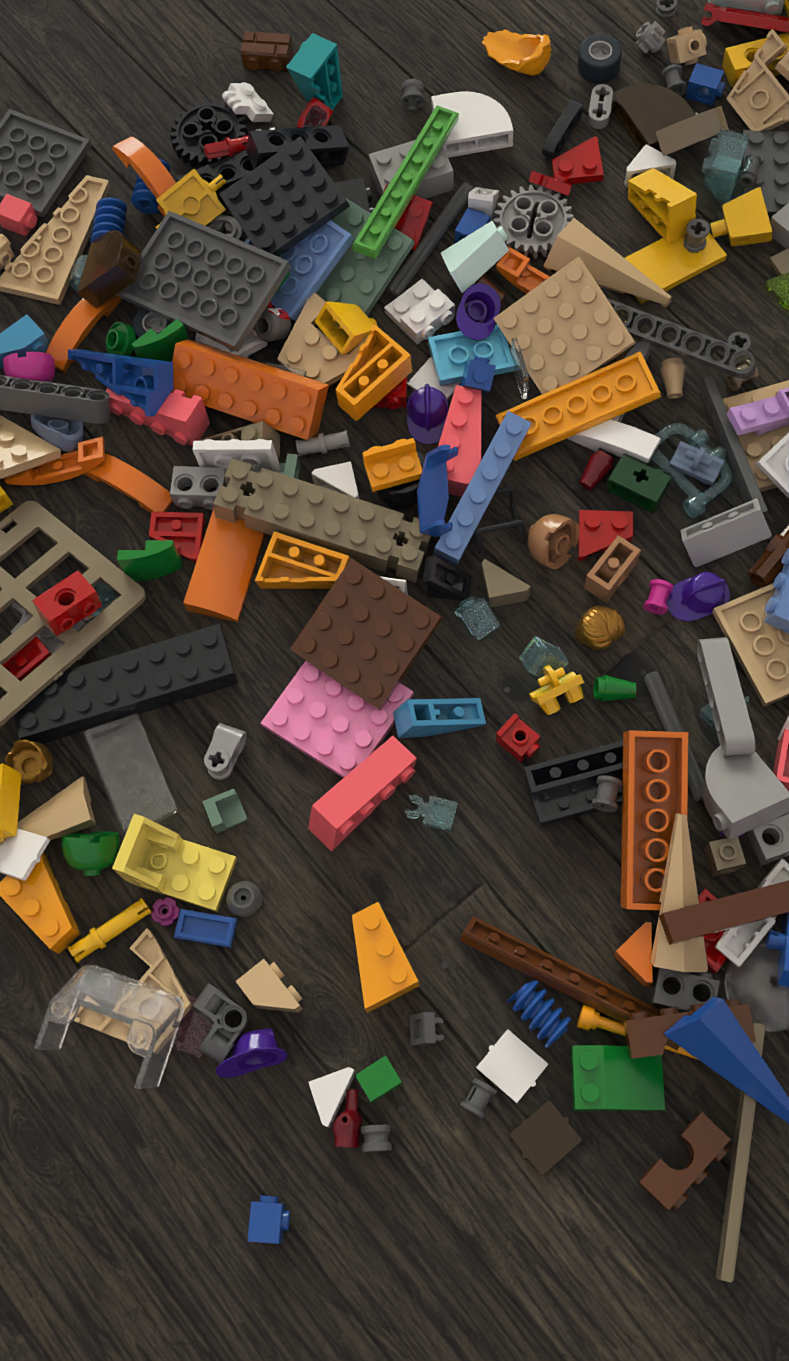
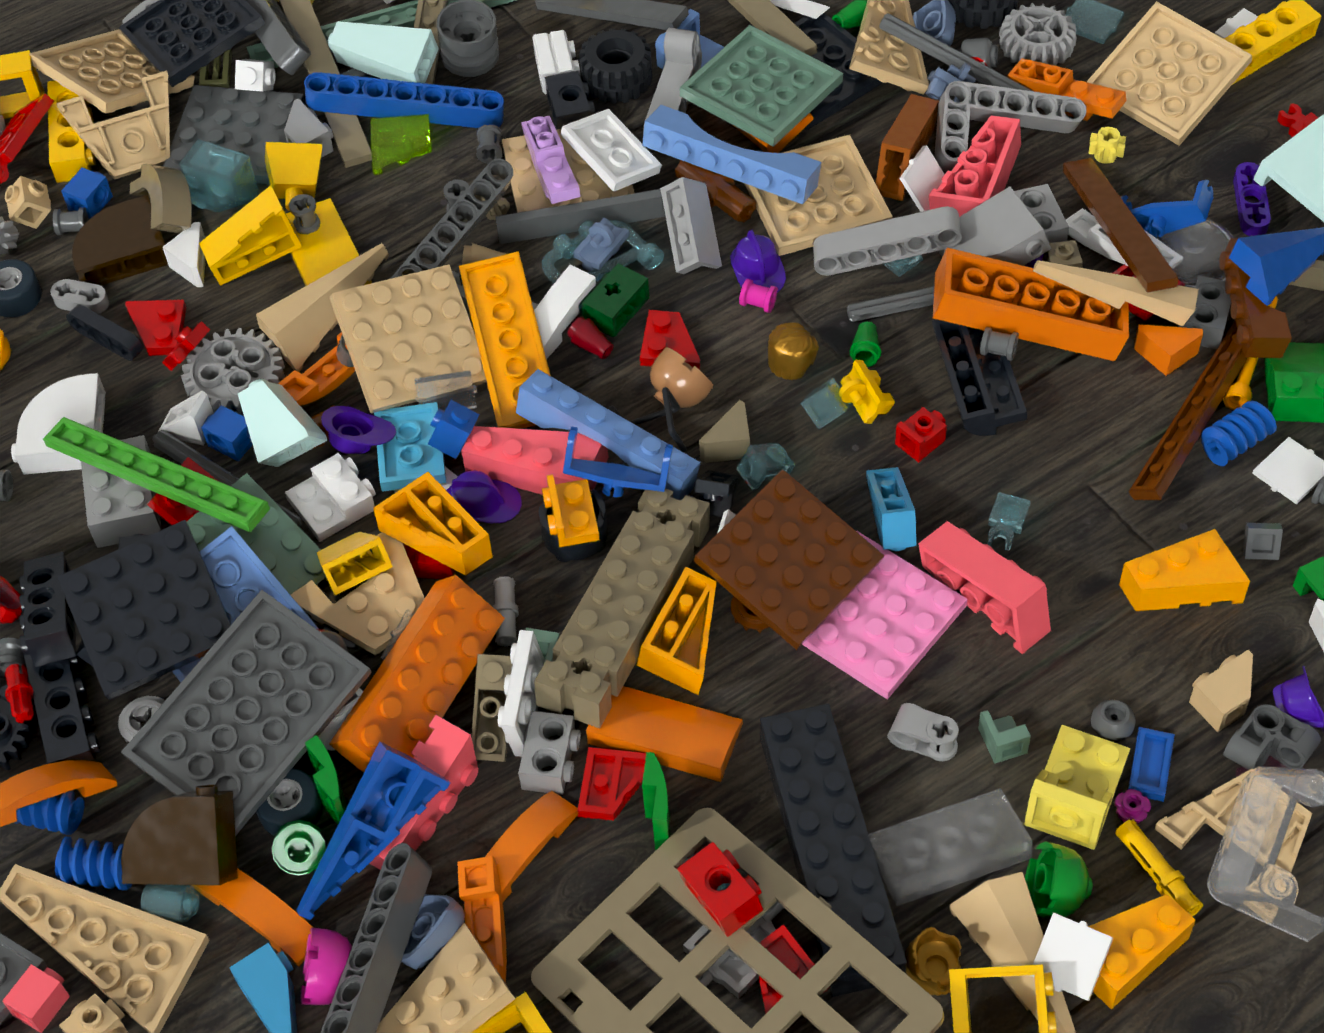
camera: 90 degrees left, 15 degrees down
yellow plate [155,169,227,229] -> none
white slope [312,462,359,499] -> none
medium nougat brick [584,535,641,603] -> none

